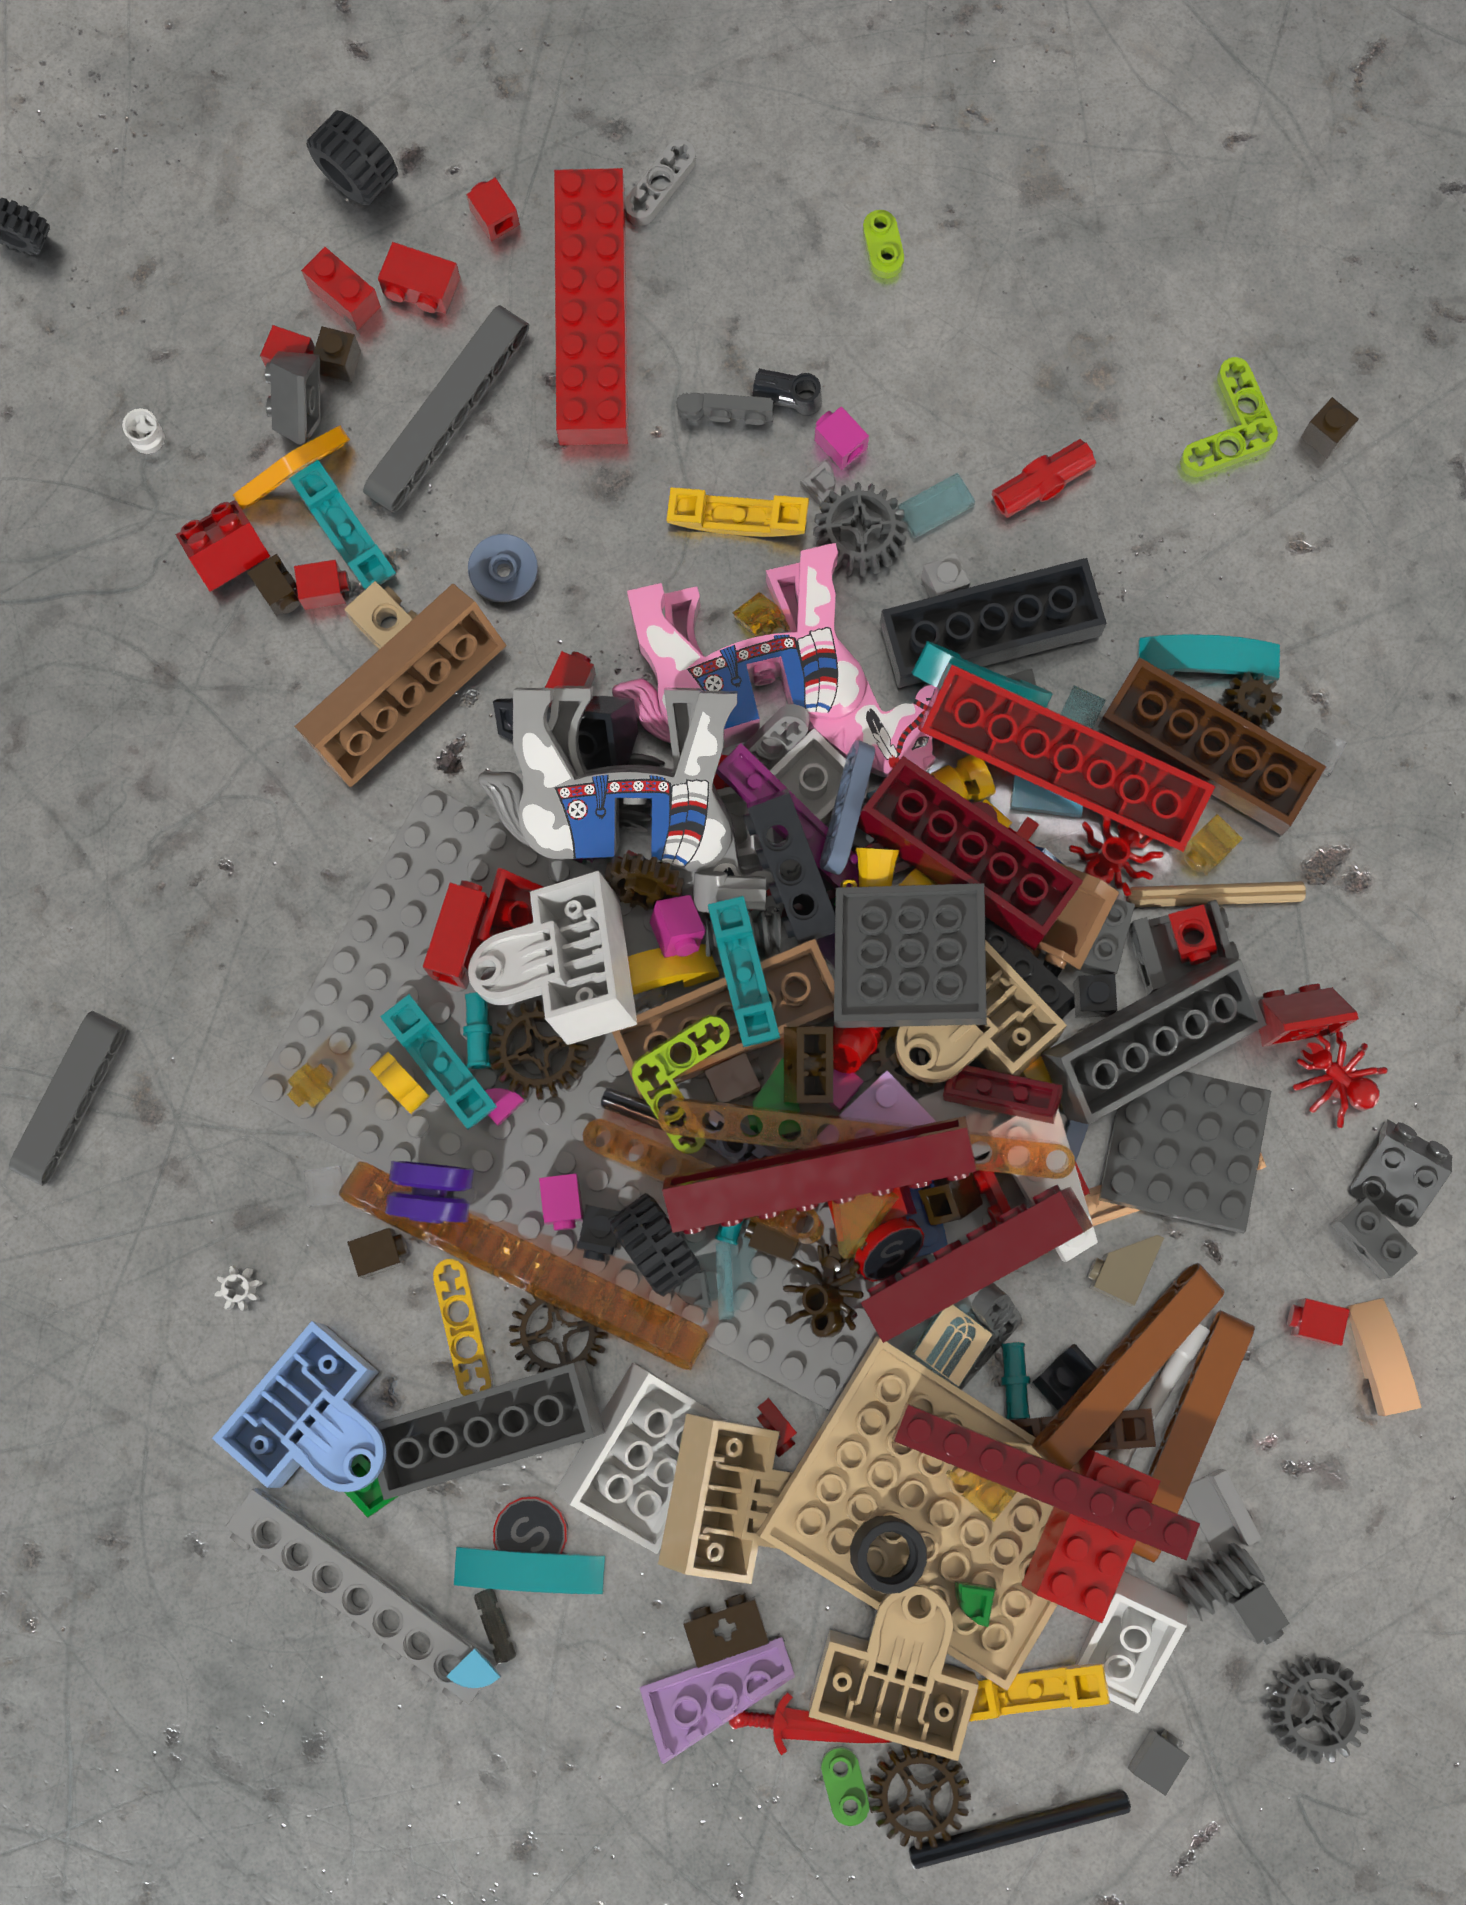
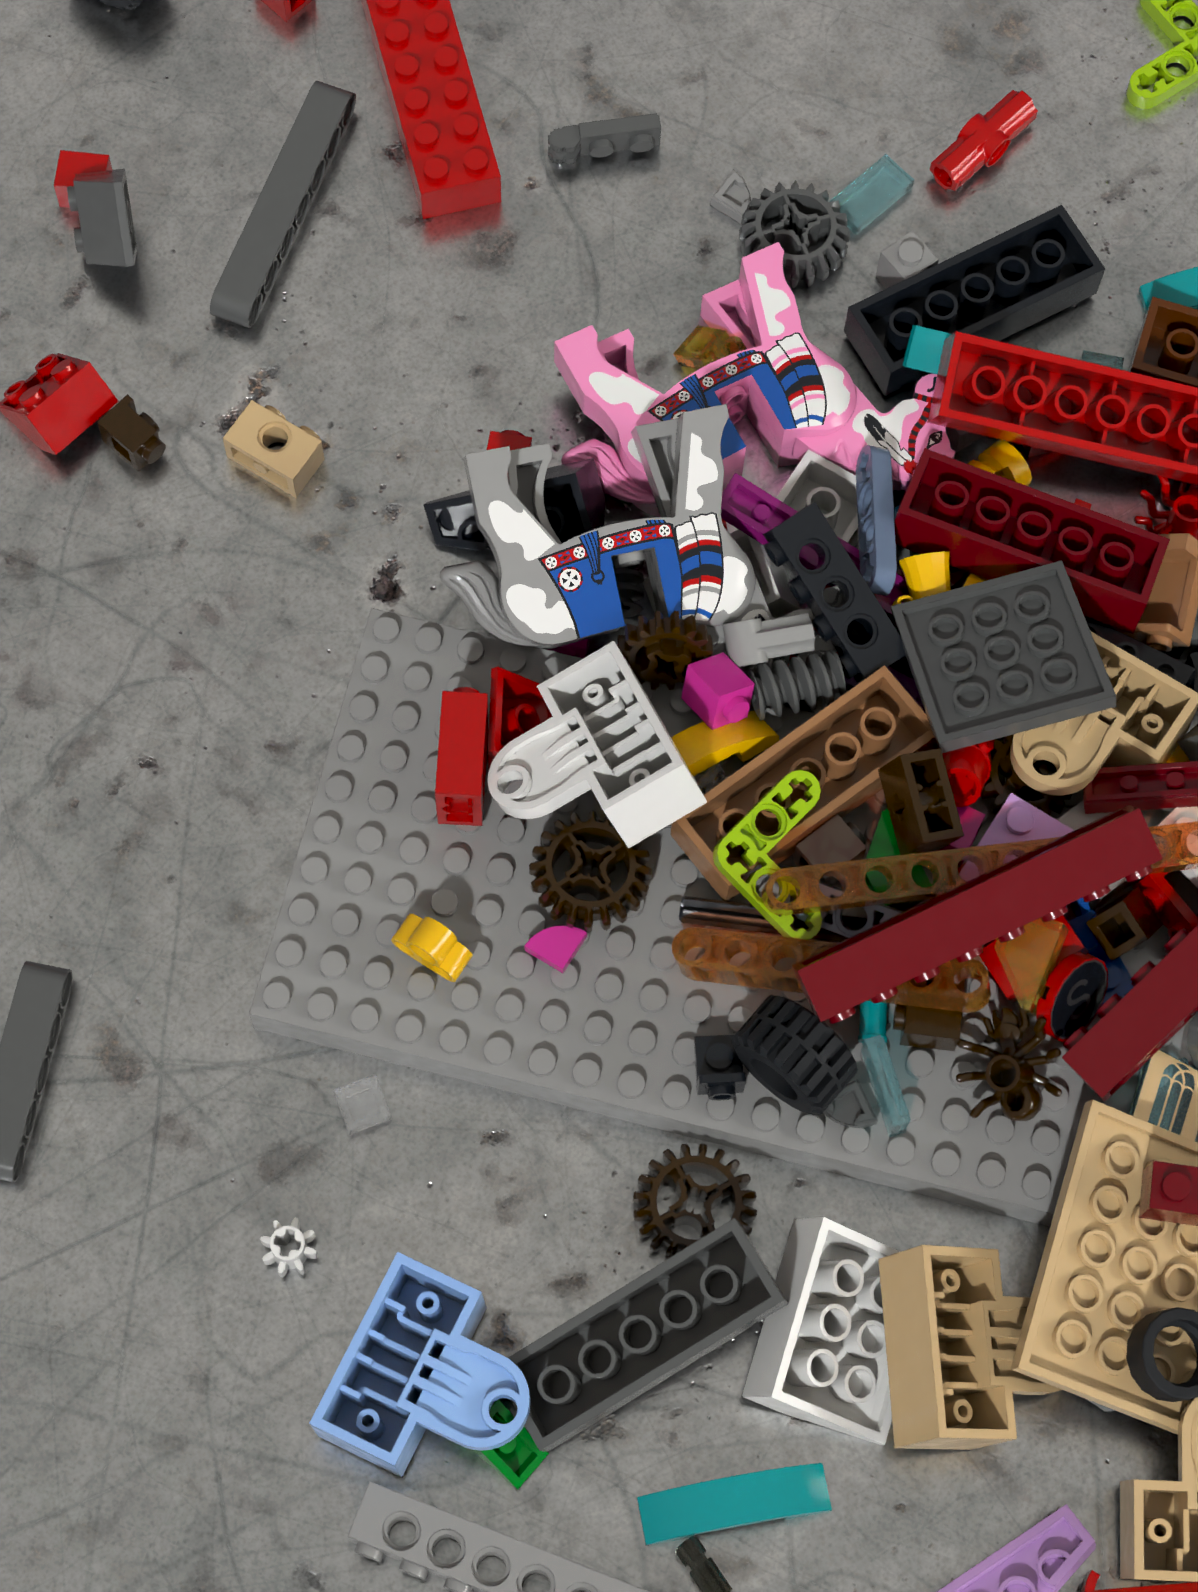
camera: 20 degrees left, 10 degrees down
light orange beam [233,425,350,510] -> none
clear yellow gear [287,1063,333,1108] -> none
teal slope [289,460,397,590] -> none
red brick [294,559,350,610] -> none
medium nougat brick [294,584,507,788] -> none
red brick [301,246,381,331] -> none
dark brown brick [313,326,361,383] -> none
clear orange beam [339,1161,709,1370] -> none
dark brown brick [347,1228,408,1279] -> none
red brick [378,242,461,314] -> none
teal slope [380,994,497,1130] -> none
dark purple wheel [385,1161,474,1223] -> none
yellow beam [433,1259,493,1396] -> none
teal pin [463,992,492,1069] -> none
sand blue dish [468,534,538,602] -> none
black tile [493,1496,568,1554] -> none
dark pink brick [539,1173,584,1231] -> none
yellow slope [666,487,809,537] -> none
dark brown brick [683,1593,769,1668] -> none
teal slope [708,896,780,1047] -> none
light grey beam [744,704,810,770] -> none
black piece [752,368,822,415] -> none
red bracket [756,1397,797,1457] -> none
dark pink brick [814,406,869,470] -> none
medium azure tile [1010,775,1083,818] -> none

